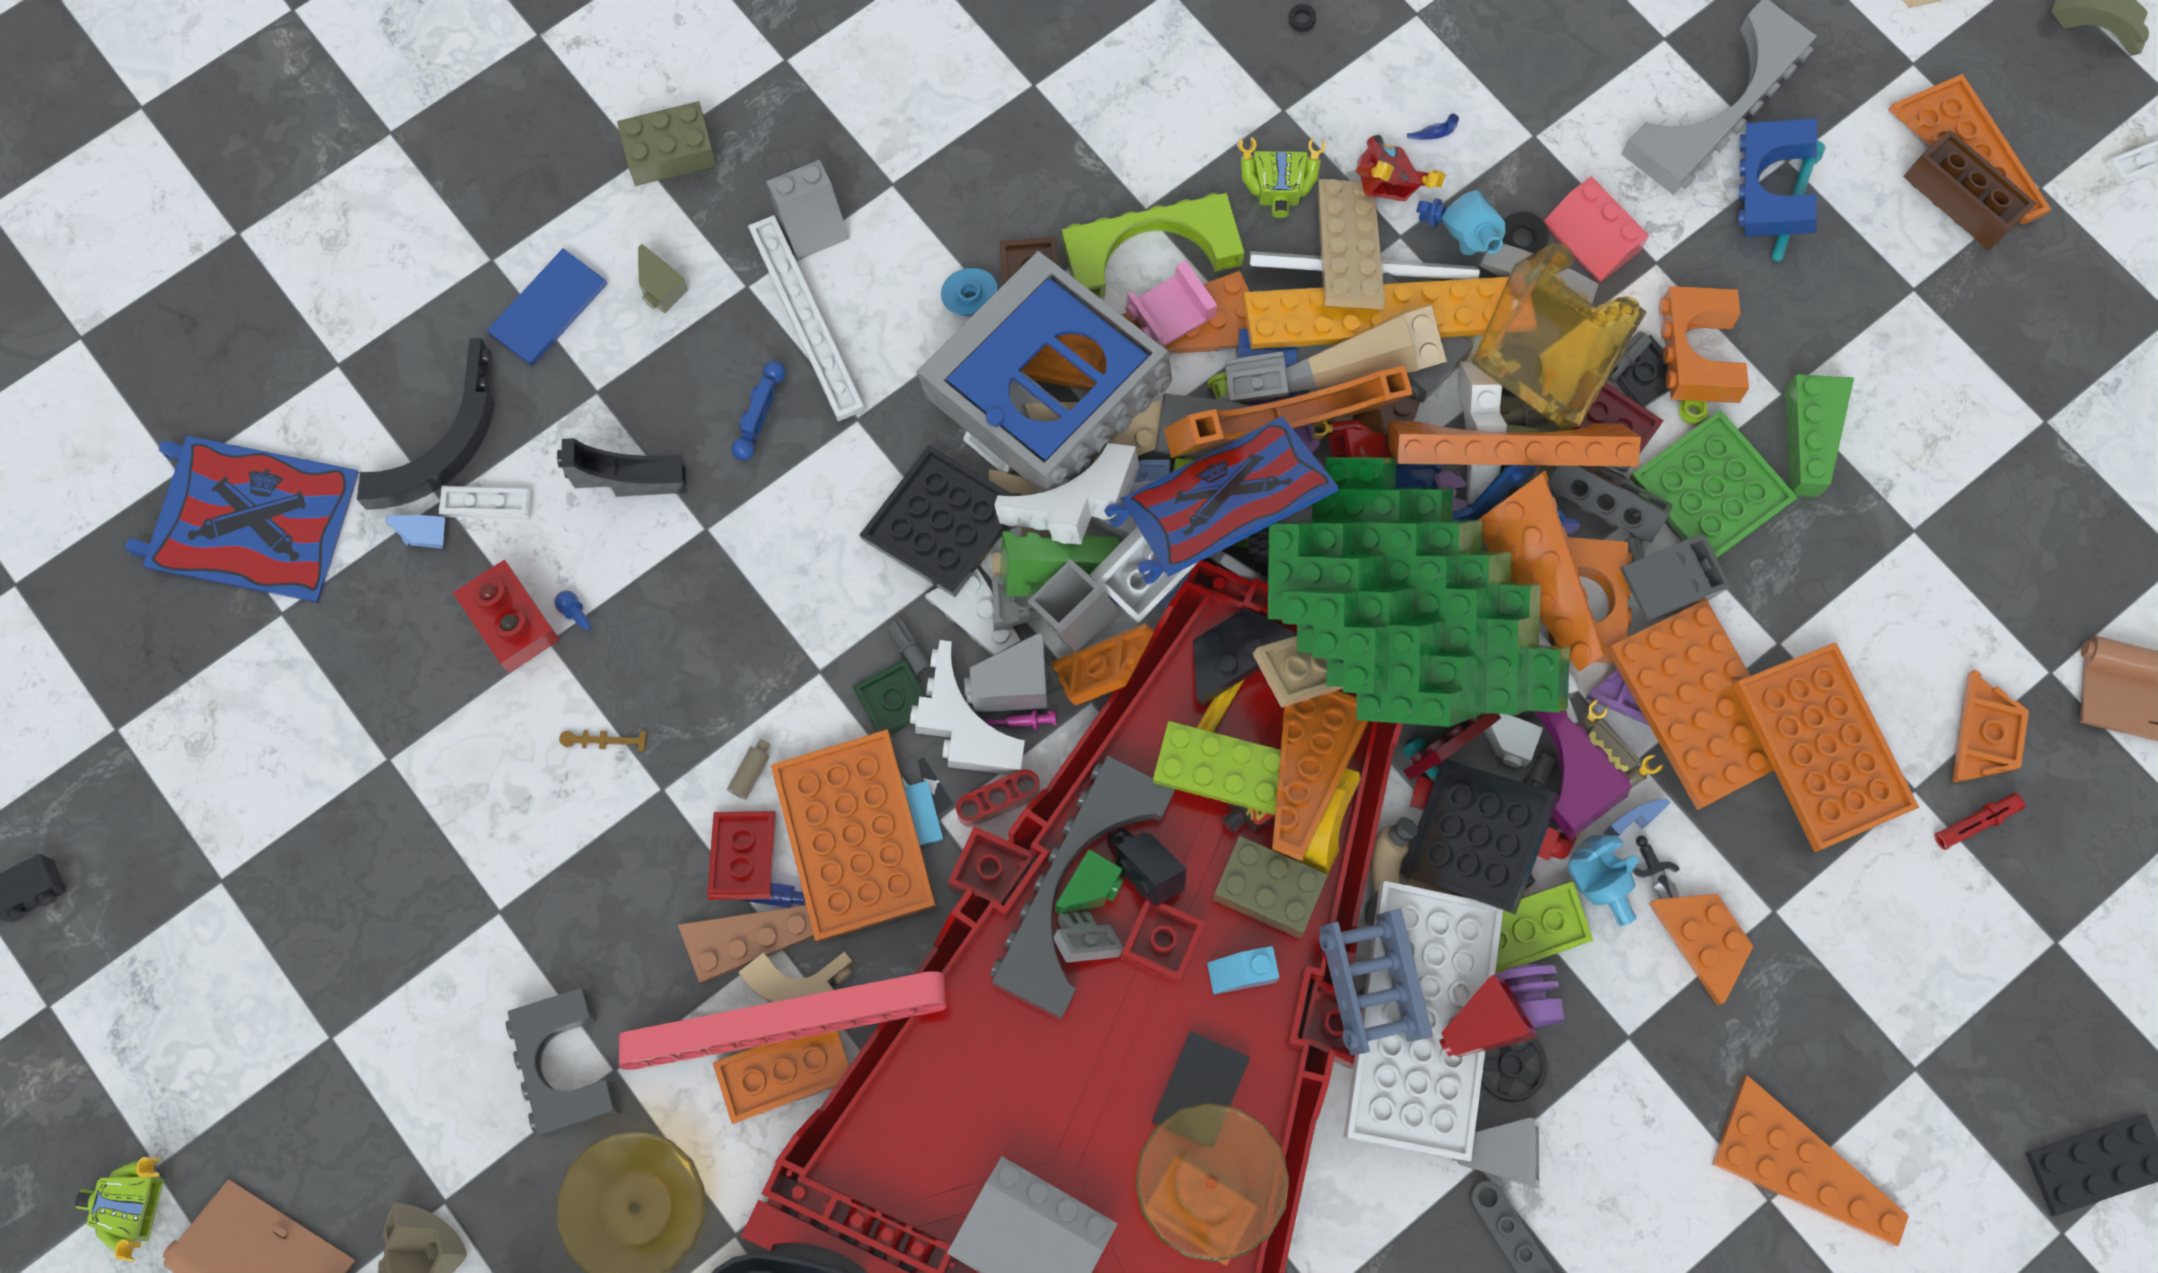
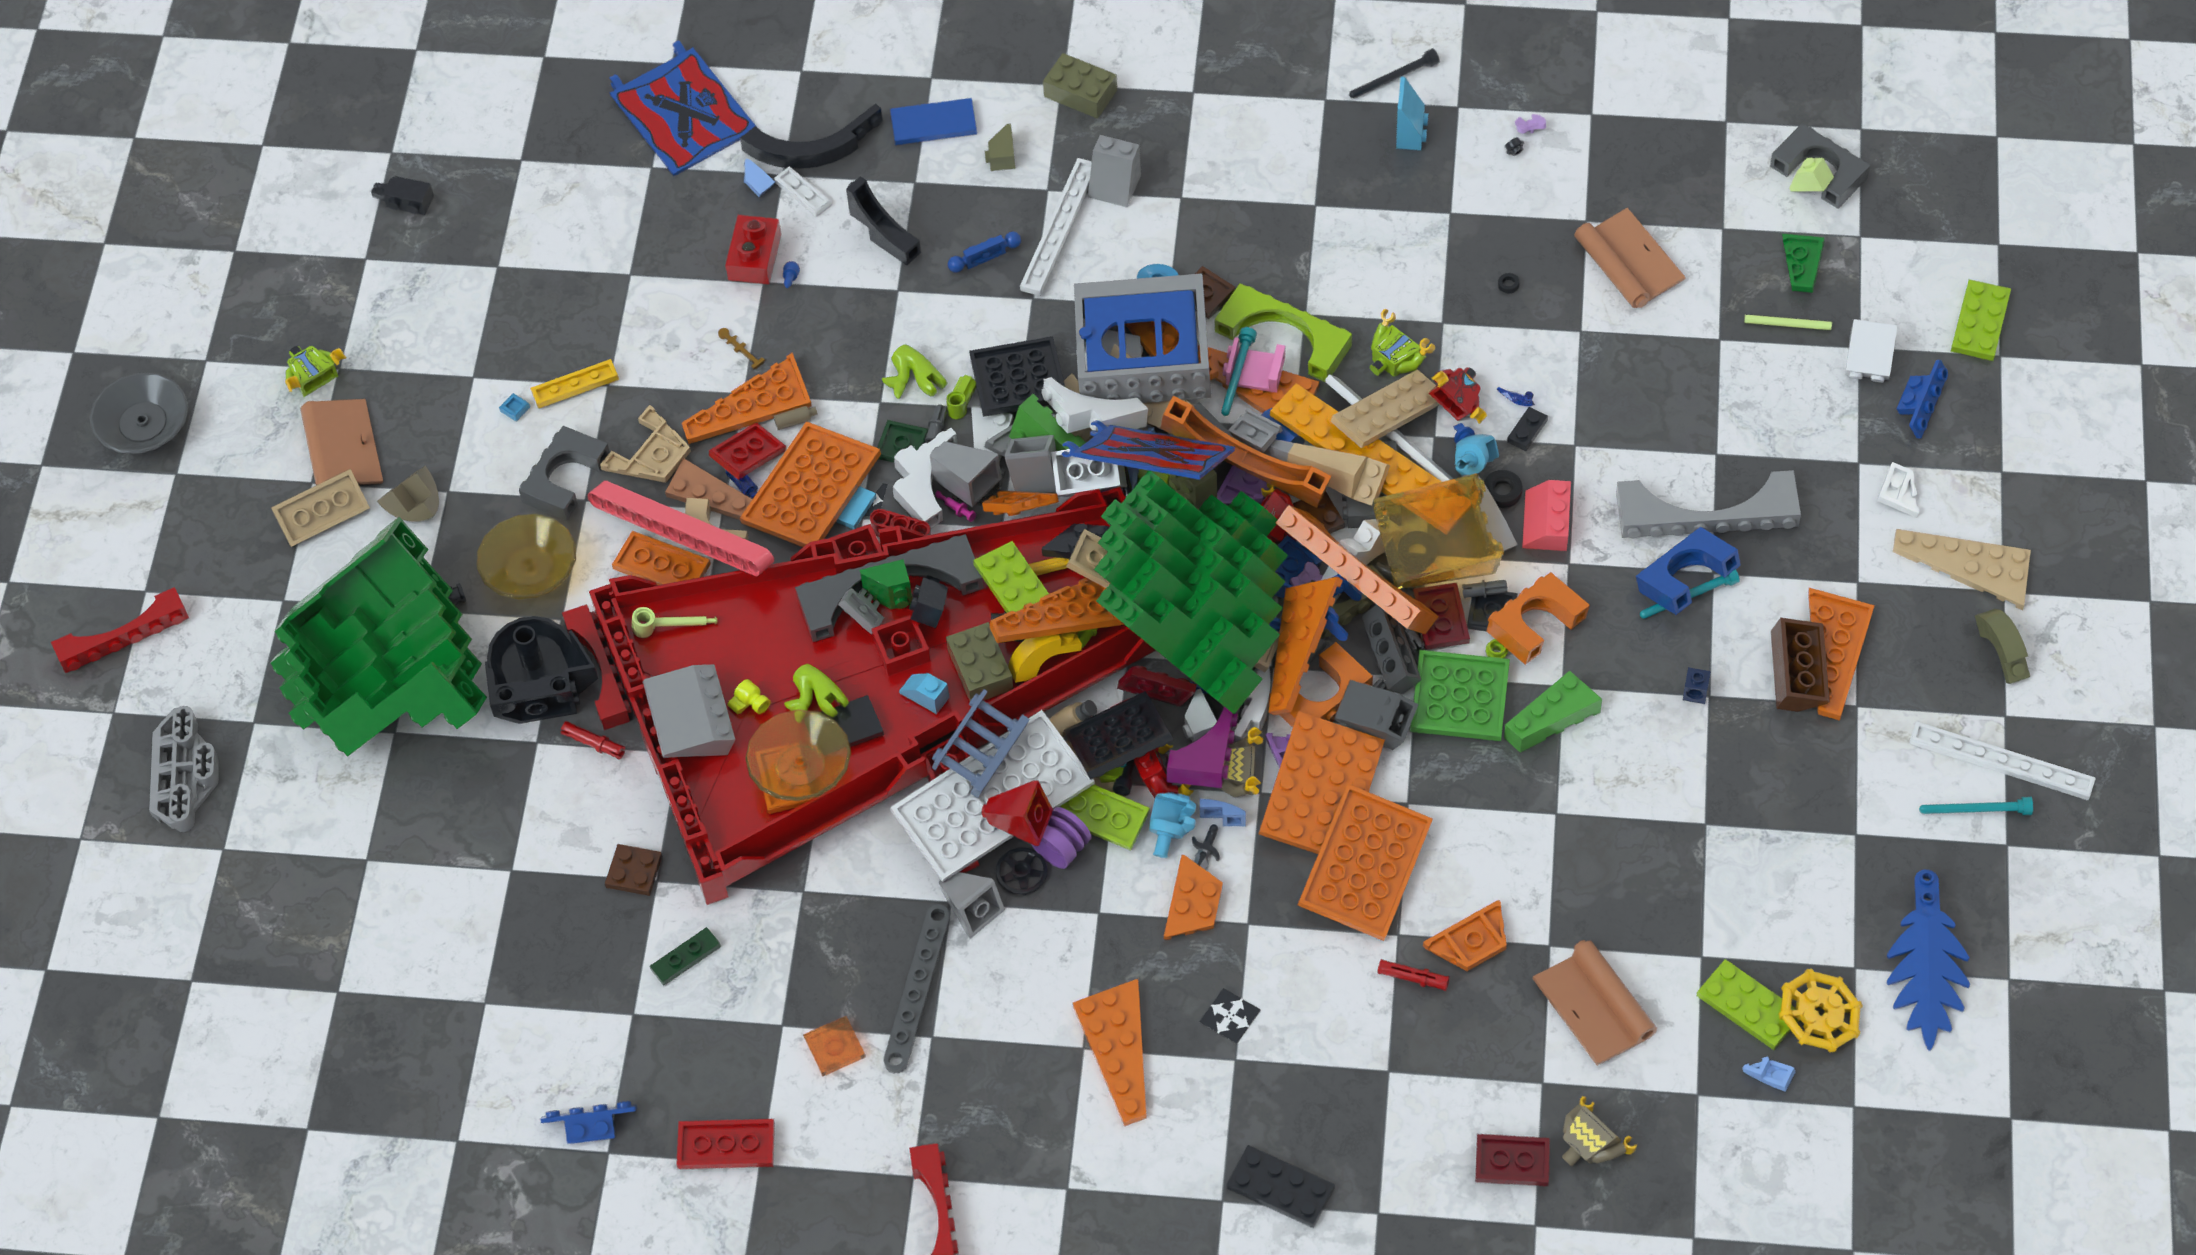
camera: 50 degrees right, 15 degrees down
none -> dark azure tile [499,393,530,422]
none -> yellow plate [530,359,619,409]
none -> tan wing [600,405,691,483]
none -> yellowish green piece [631,607,718,638]
none -> orange wing [682,352,812,444]
none -> neon yellow piece [727,679,771,714]
none -> lime piece [784,664,849,724]
none -> lime piece [882,344,948,399]
none -> lime piece [946,375,976,419]
none -> black sticker [1199,988,1261,1044]
none -> teal piece [1221,327,1257,416]
none -> black plate [1507,407,1548,451]
none -> dark blue brick [1683,667,1711,704]

